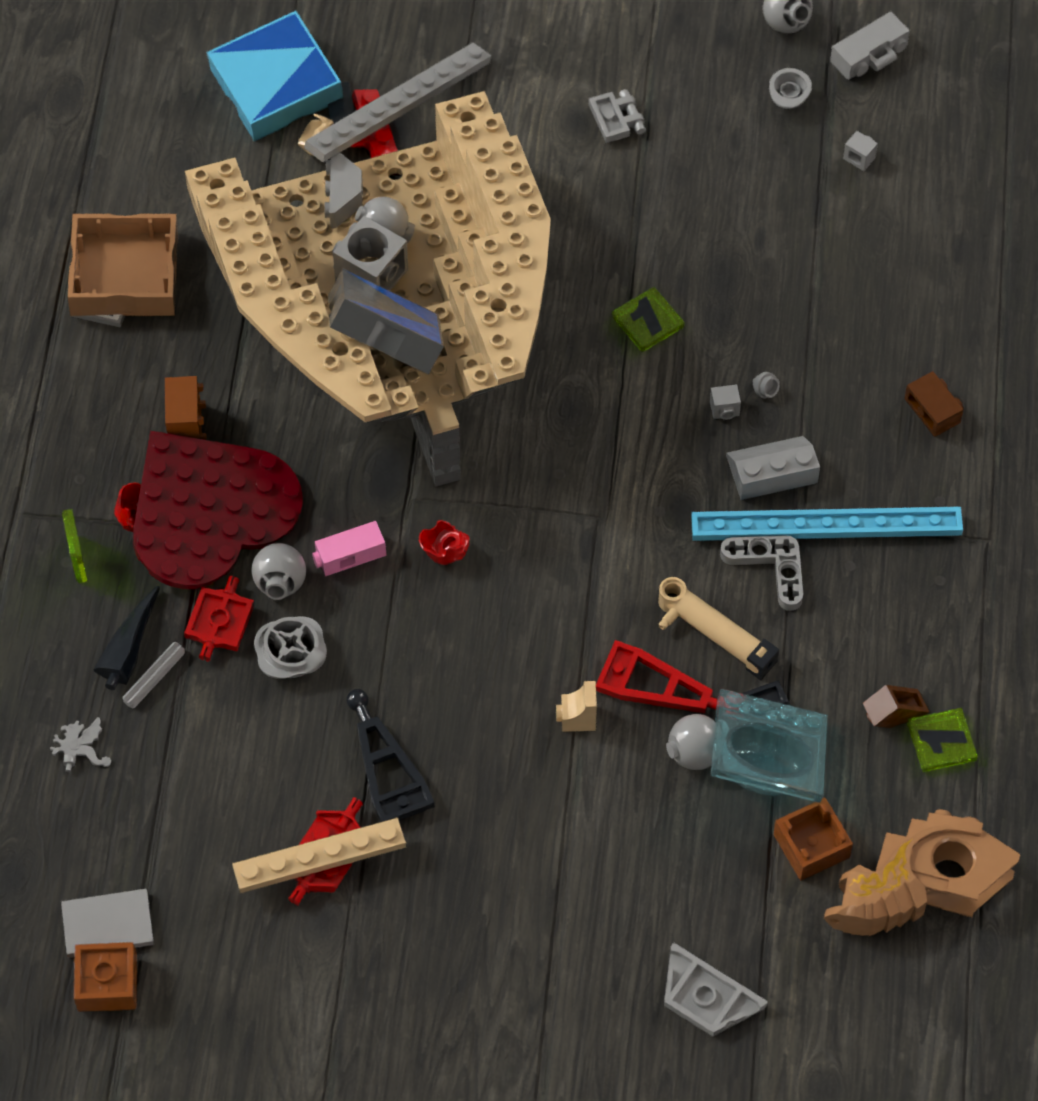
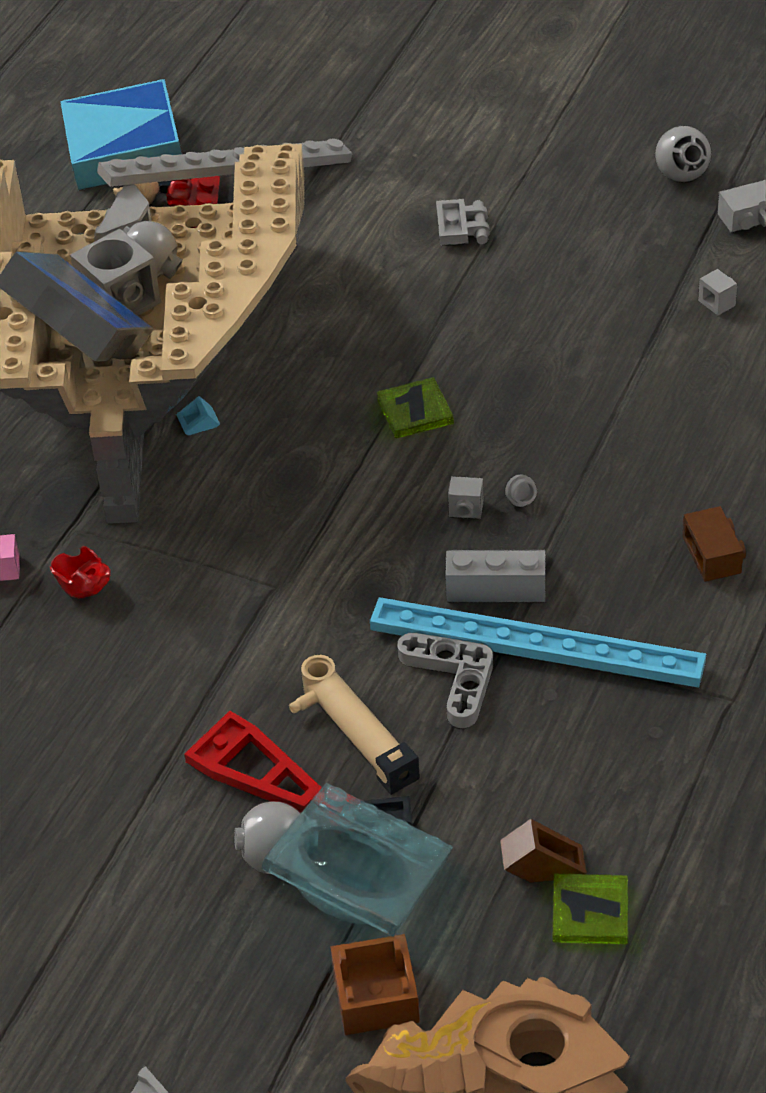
camera: 20 degrees right, 15 degrees down
tan arch [556,681,597,732] -> none
light grey piece [769,68,811,109] -> none

